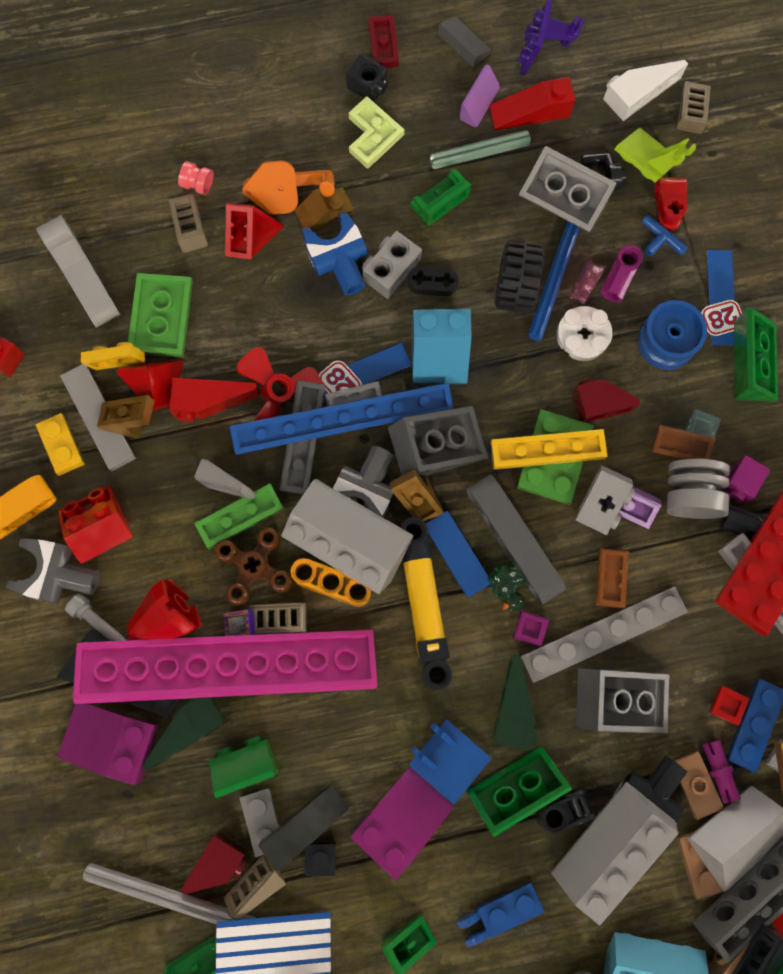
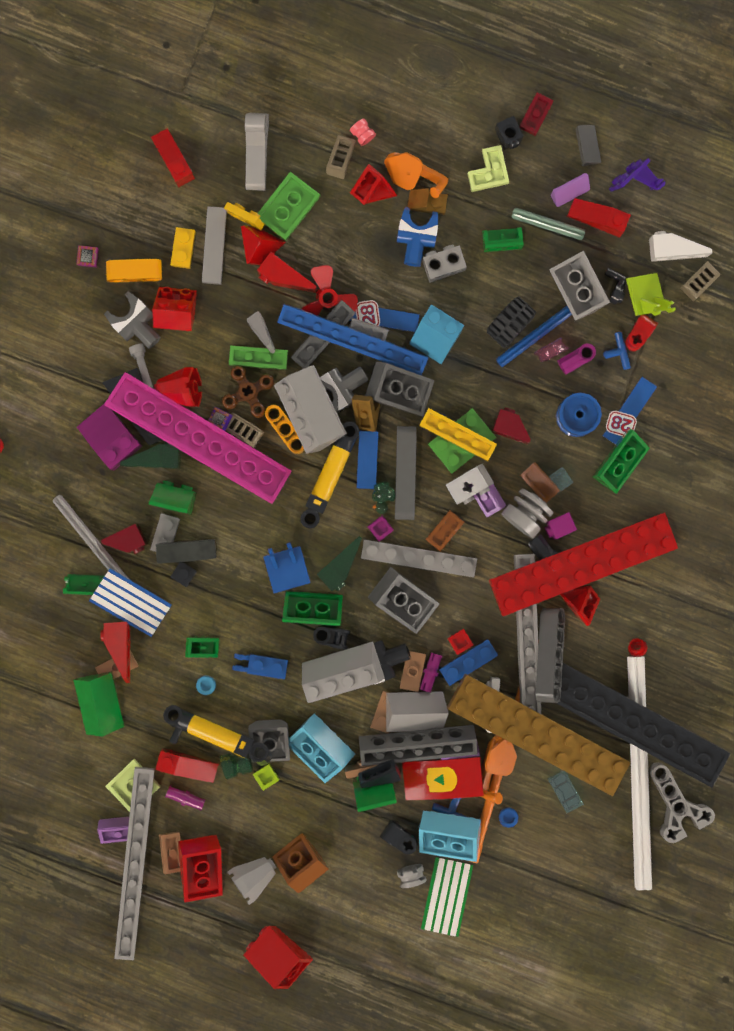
camera: 35 degrees right, 10 degrees up
pearl gold slope [97,395,155,438] -> none
dark tan slope [224,855,286,920] -> none
magenta slope [350,766,454,881] -> none
black beam [407,266,459,296] -> none
white plate [557,306,612,361] -> none

